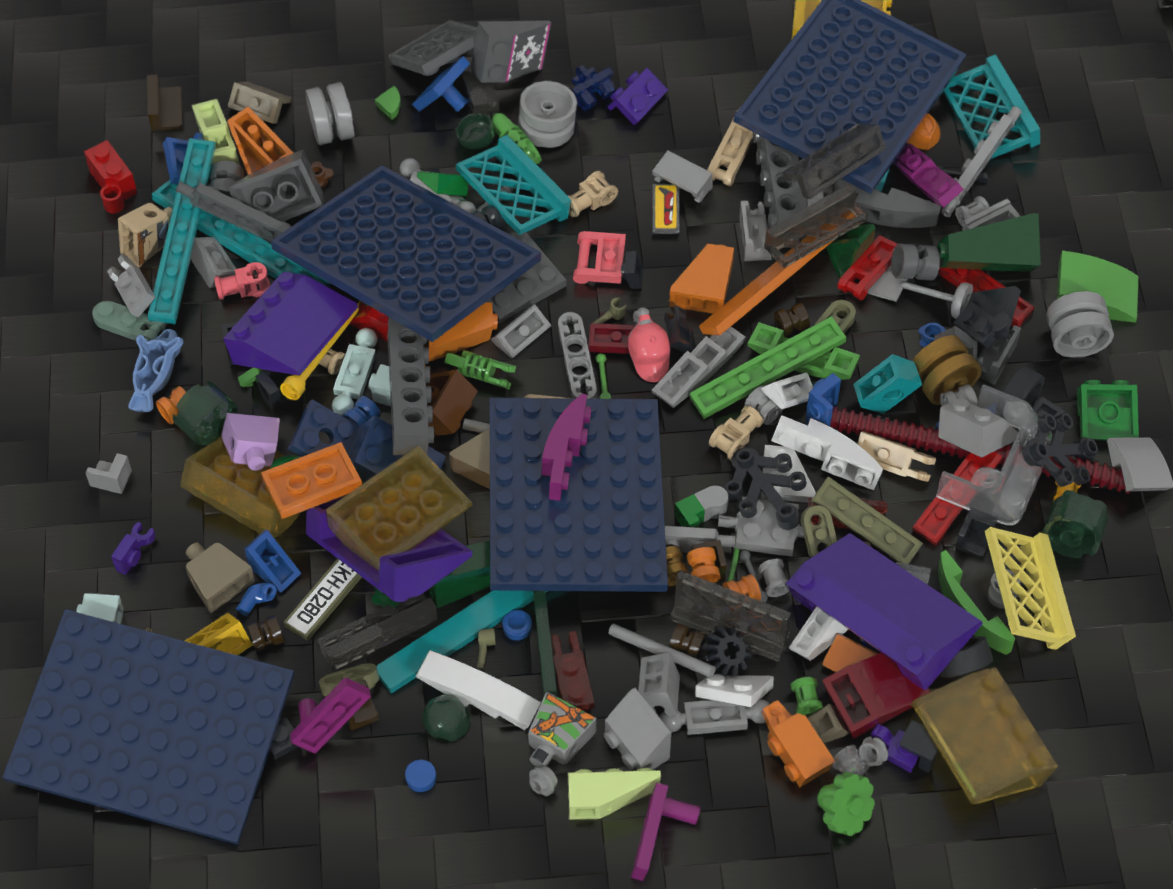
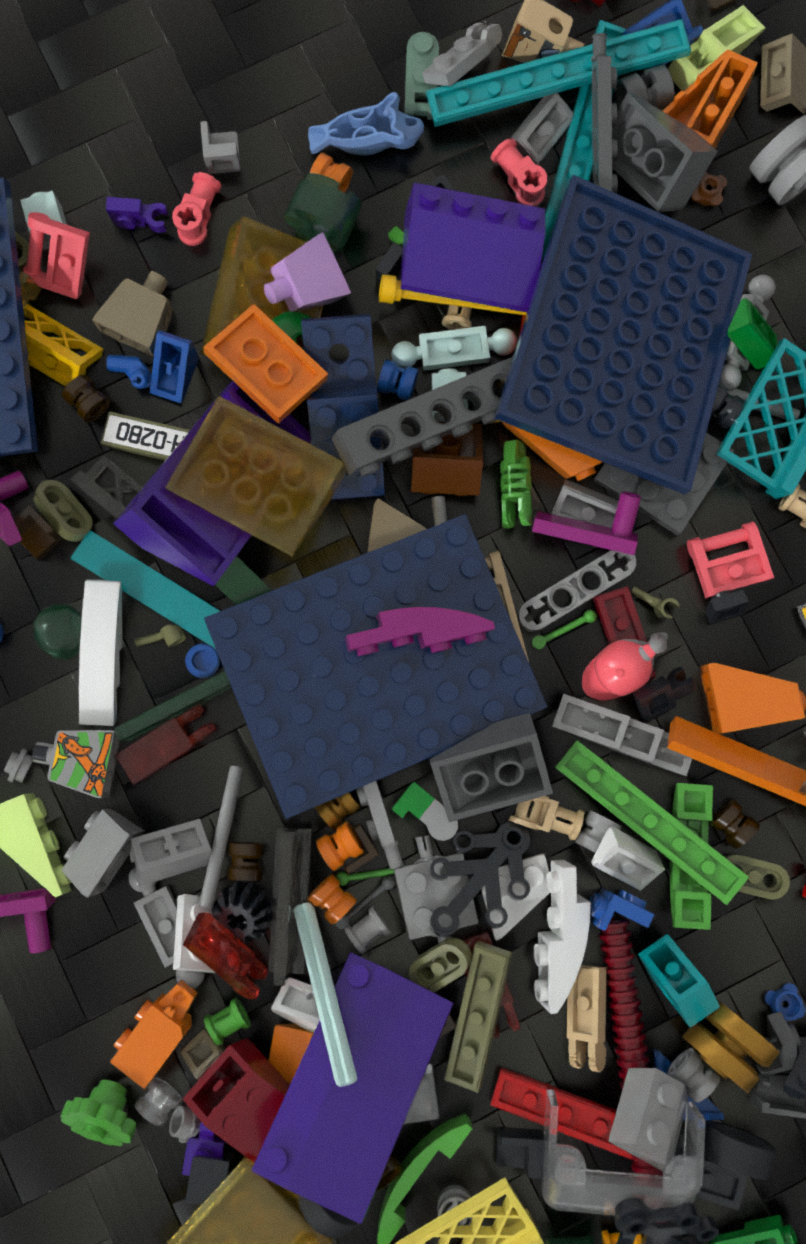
camera: 65 degrees right, 25 degrees up
none -> coral plate [22,212,90,299]
none -> coral connector [172,172,222,246]
none -> clear red hinge [183,912,268,1000]
none -> light aqua axle [294,902,357,1087]
none -> dark grey slope [430,713,553,822]
none -> magenta piece [532,491,641,555]

